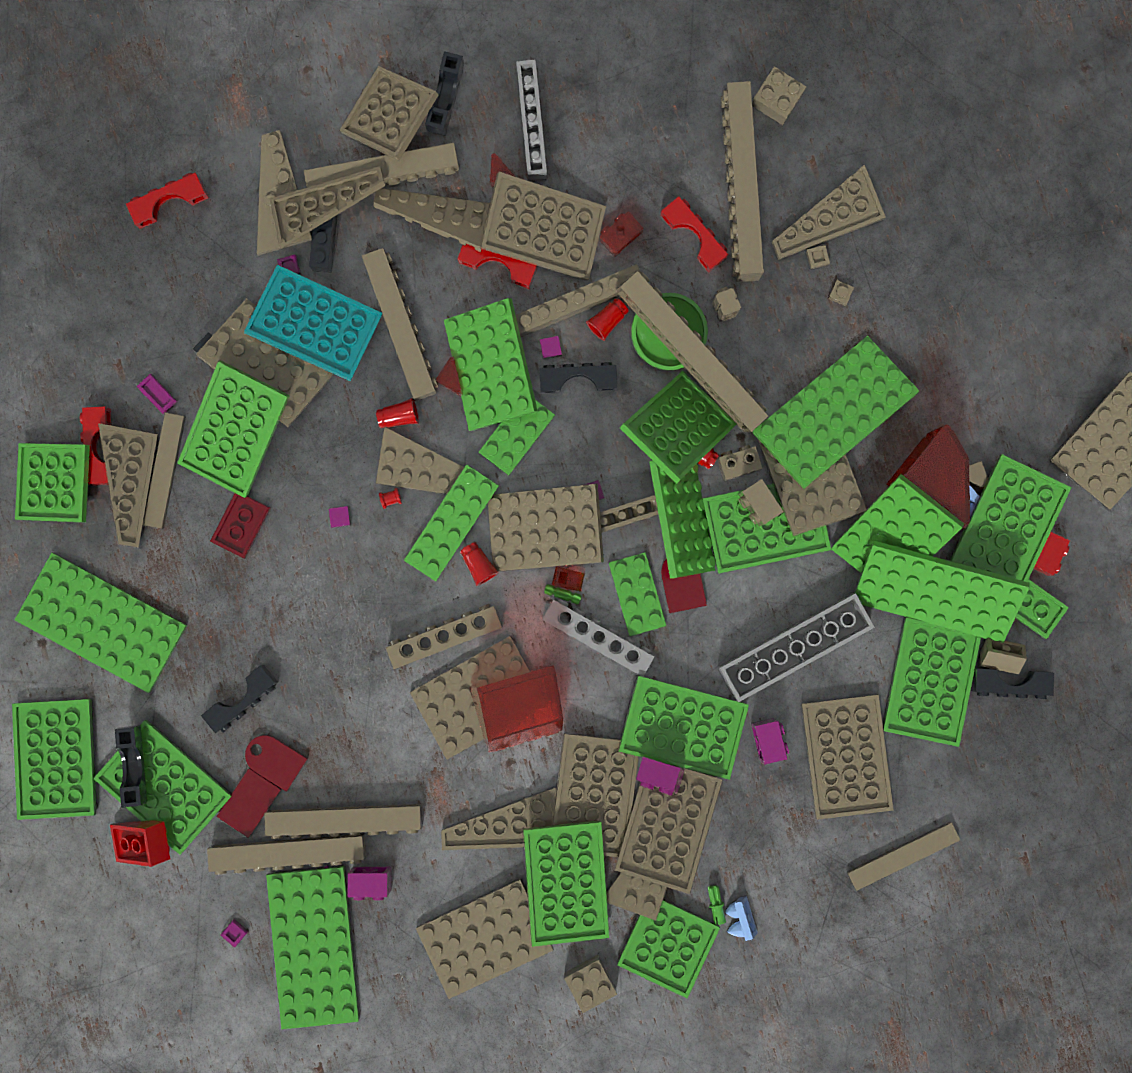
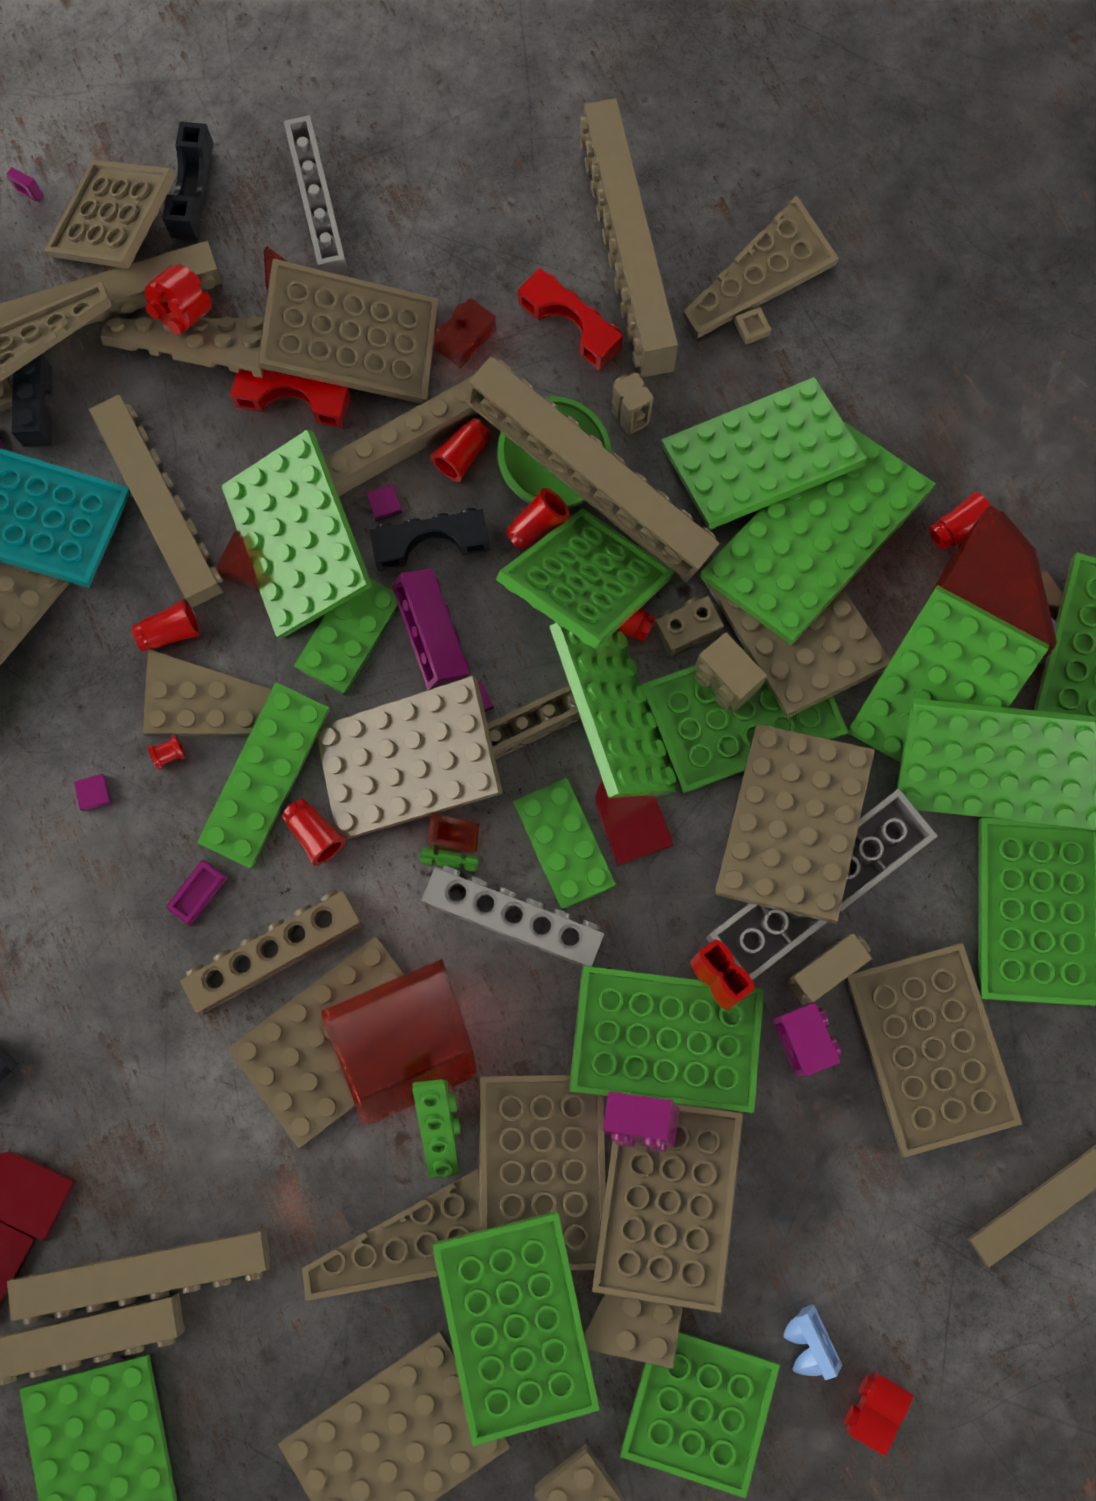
camera: 10 degrees left, 10 degrees down
magenta brick [348,866,392,901] -> none
bright green axle [708,885,726,925] -> none
dark tan brick [752,66,806,125] -> none
dark tan plate [828,280,854,306] -> none
none -> magenta tile [6,167,43,202]
none -> red brick [145,264,211,335]
none -> magenta tile [165,859,227,926]
none -> magenta brick [391,568,469,690]
none -> bright green bracket [413,1079,461,1178]
none -> red plant [506,487,570,550]
none -> bright green plate [661,377,867,530]
none -> red brick [691,939,755,1011]
none -> dark tan plate [715,724,875,924]
none -> dark tan brick [784,933,873,1005]
none -> red brick [844,1371,914,1456]
none -> red plant [928,491,997,551]

